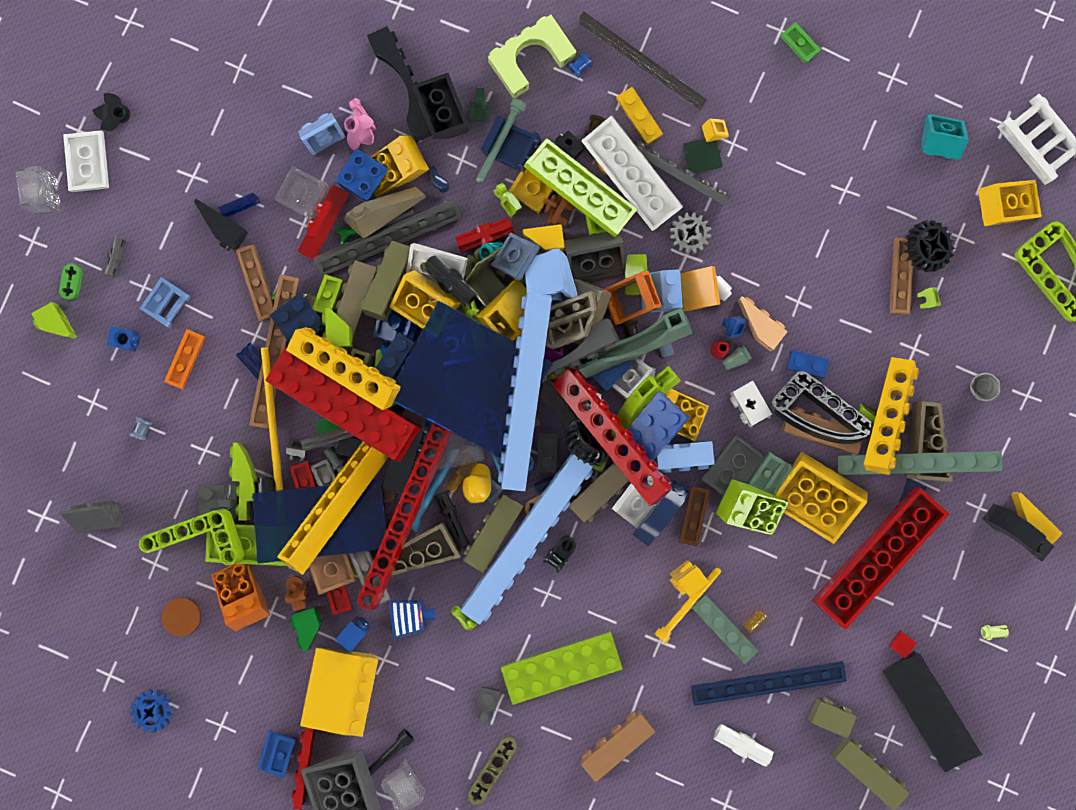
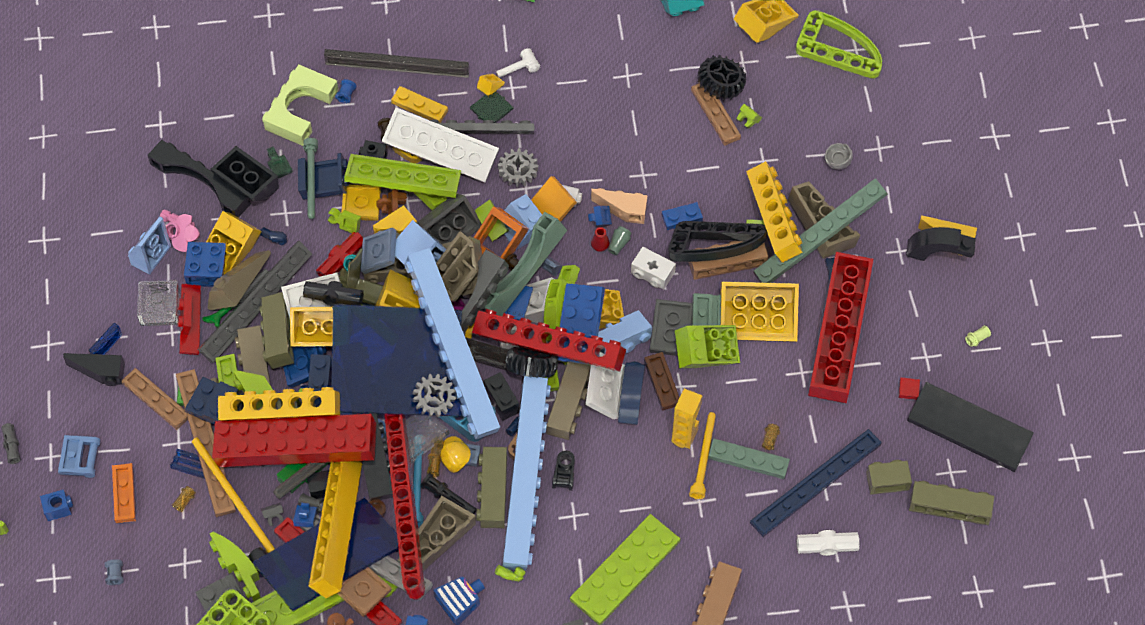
camera: 30 degrees left, 25 degrees down
none -> clear yellow pin [172,486,196,512]
none -> blue tile [293,503,317,528]
none -> light grey gear [412,374,456,417]
none -> white piece [496,48,540,78]

